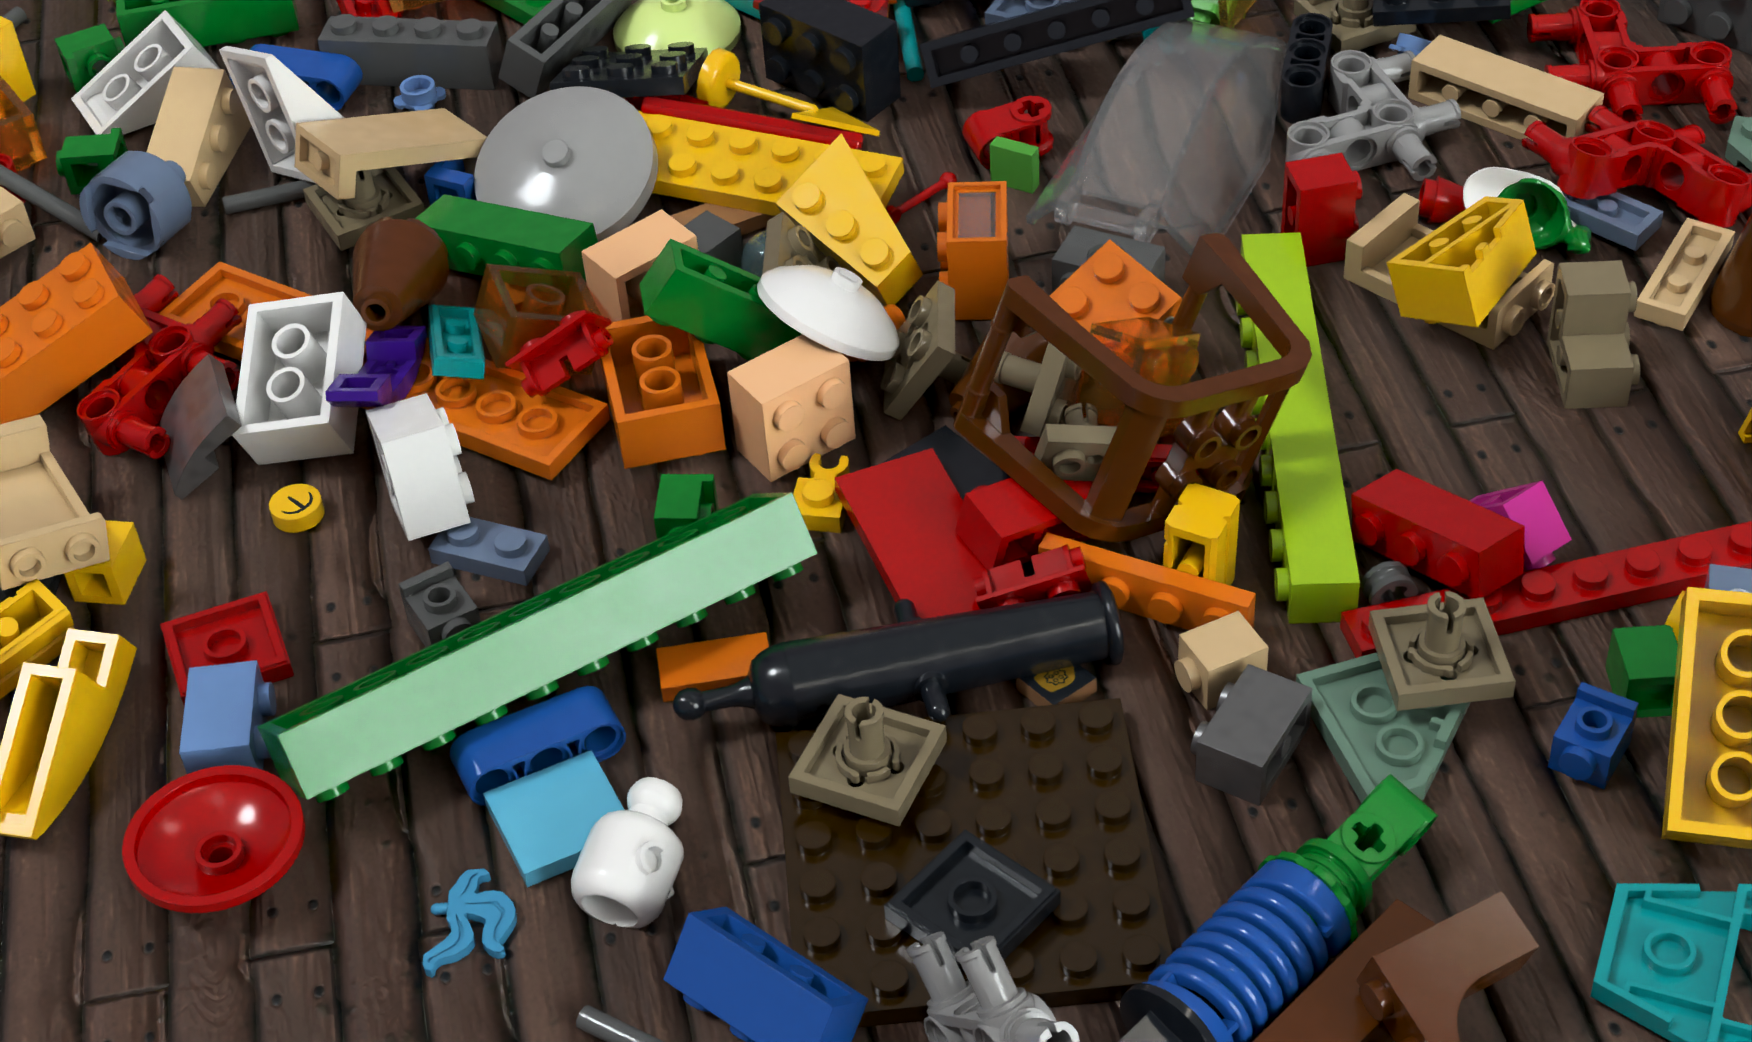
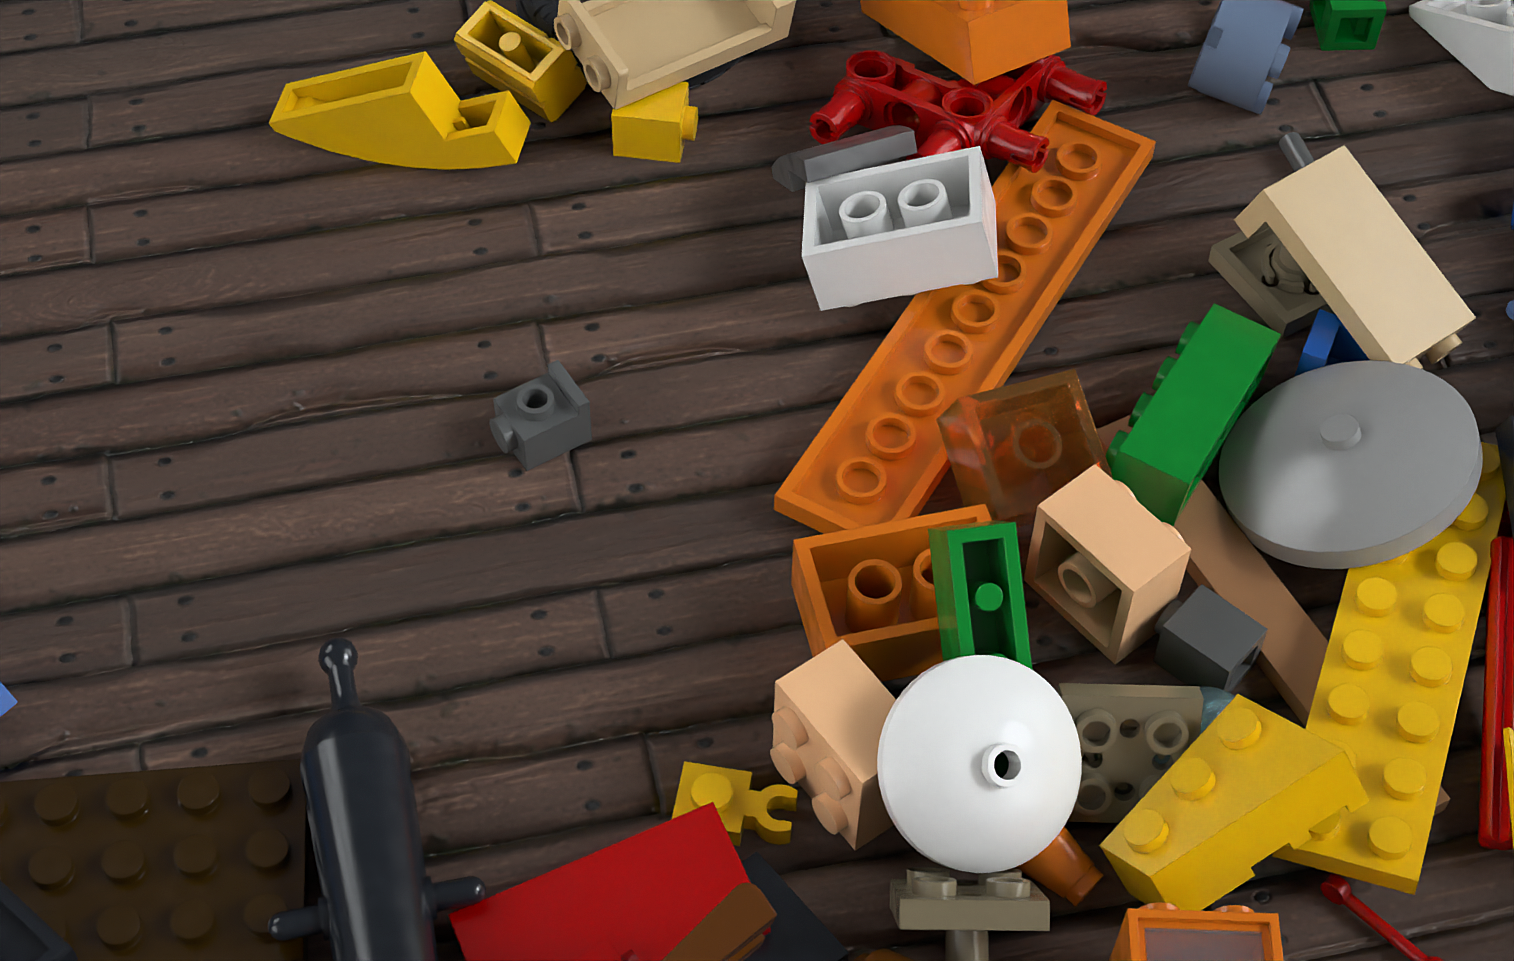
camera: 85 degrees right, 10 degrees up
red dish [122,765,305,913] -> none
tan wedge [146,67,251,207] -> none
red tile [160,591,294,707] -> none
medium blue brick [179,660,276,774] -> none
white slope [219,46,344,183] -> none
brick [257,492,818,803] -> none
yellow tile [269,484,325,533] -> none
dark purple slope [325,326,427,407] -> none
reddish brown cone [353,217,449,331] -> none
white brick [366,393,475,541] -> none
dark azure piece [422,869,517,978] -> none
teal tile [427,304,485,379] -> none
sand blue plate [428,517,550,586] -> none
blue beam [450,686,626,805] -> none
medium azure tile [483,750,625,887] -> none
red hinge [505,309,614,397] -> none
white piece [571,777,684,929] -> none
green brick [654,474,719,539] -> none
orange tile [656,632,769,702] -> none
dark tan plate [788,694,947,826] -> none

